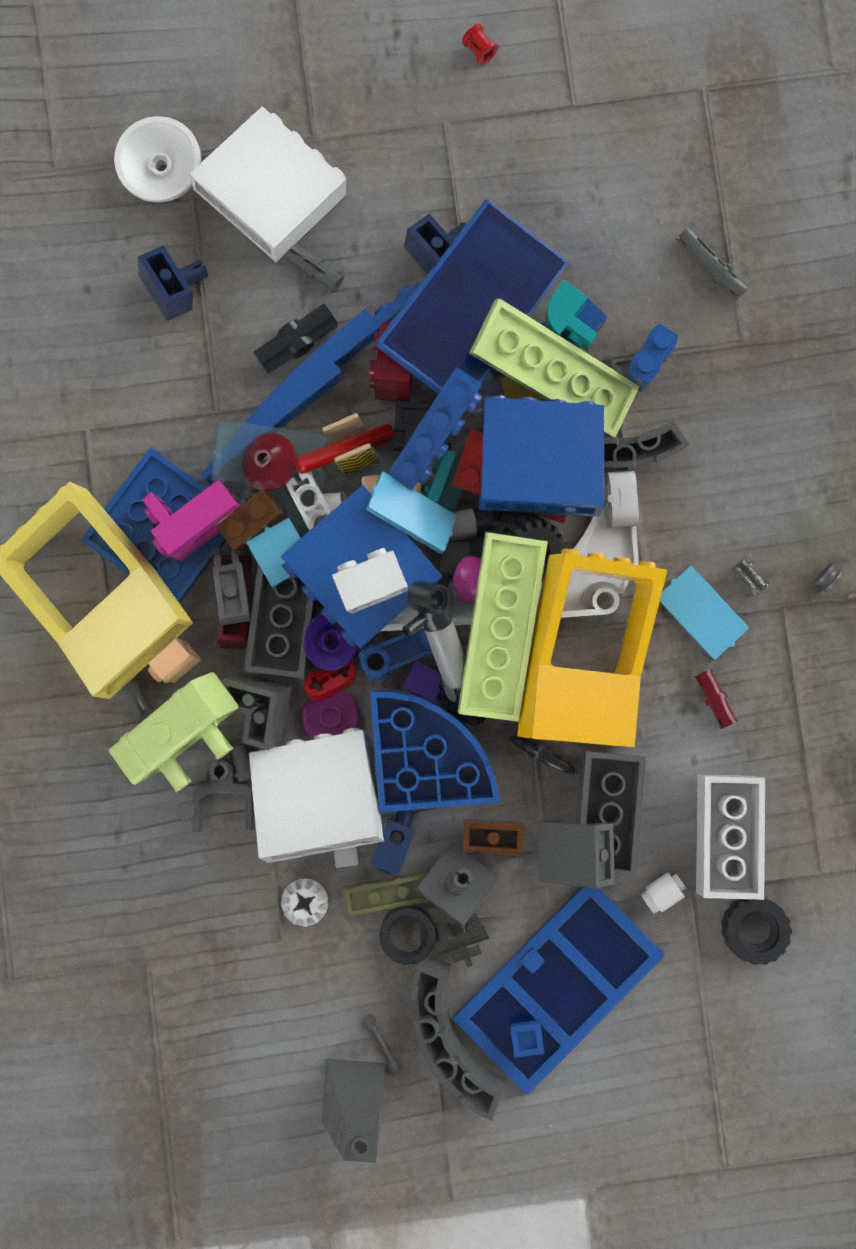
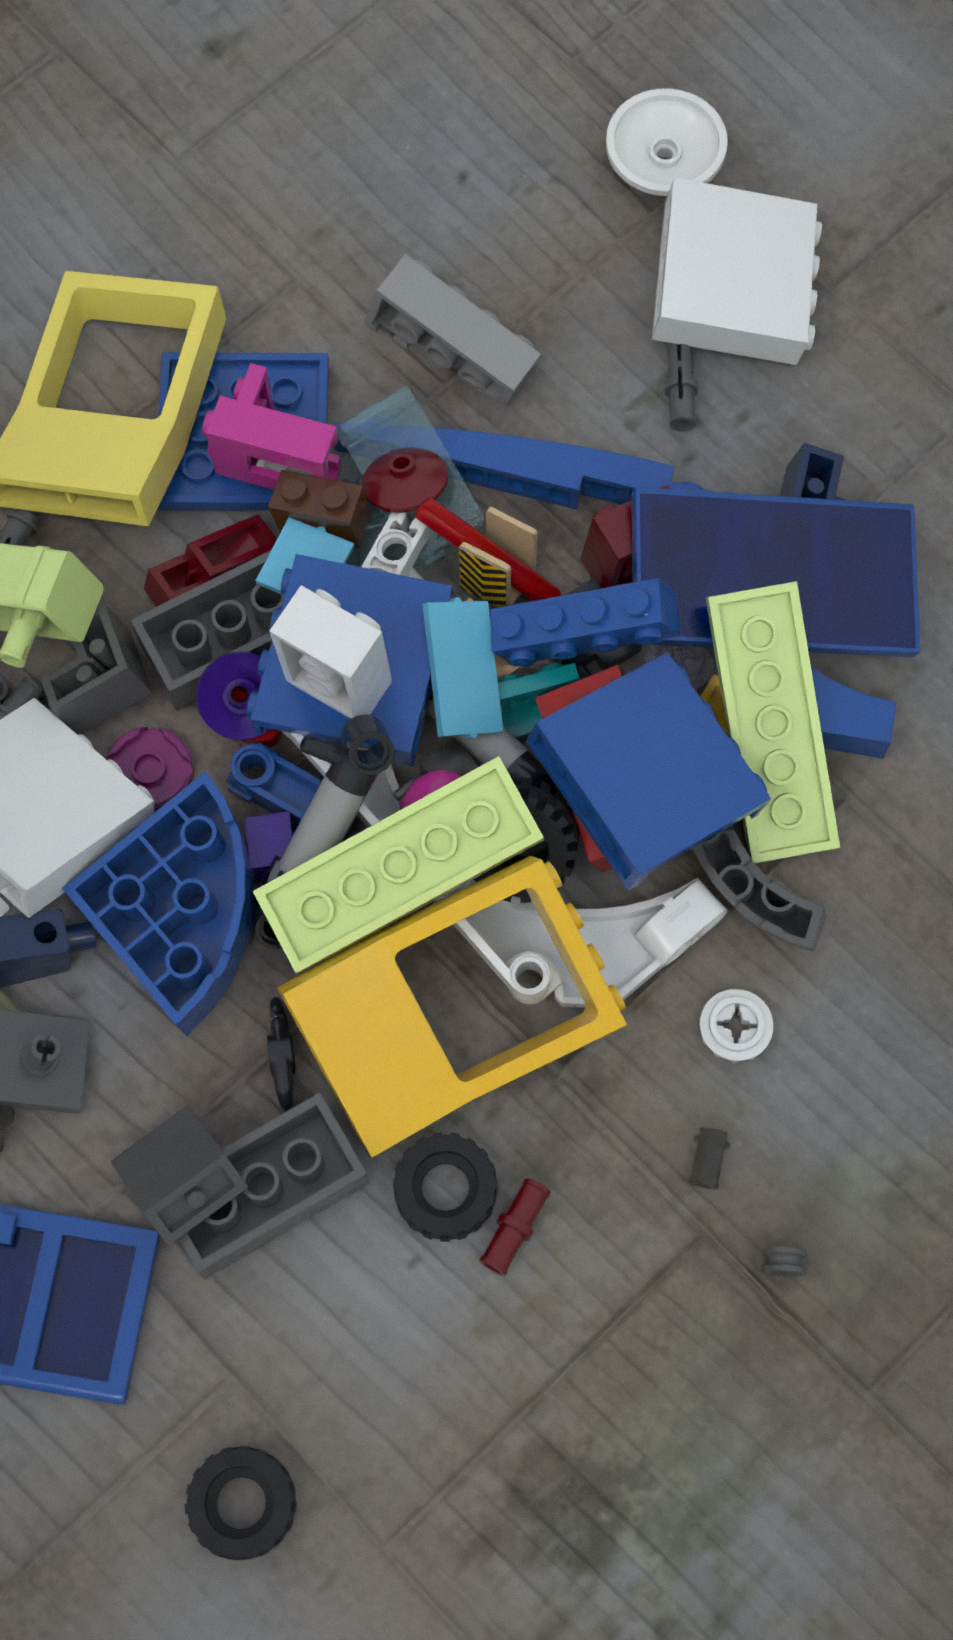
camera: 50 degrees right, 15 degrees down
dark blue brick [138,245,208,321] -> none
light nougat brick [147,637,201,683] -> none
dark grey hinge [212,547,251,625] -> none
black piece [253,303,338,374] -> none
red beam [304,661,356,702] -> none
reddish brown brick [462,819,524,855] -> none
teal brick [545,280,598,351] -> none
blue brick [624,324,678,392] -> none
white brick [641,872,687,914] -> none
medium azure piece [660,566,749,660] -> none
white brick [696,774,765,900] -> none
none -> light grey wedge [364,254,541,406]
none -> black tyre [393,1132,497,1242]
none -> white gear [699,989,773,1063]

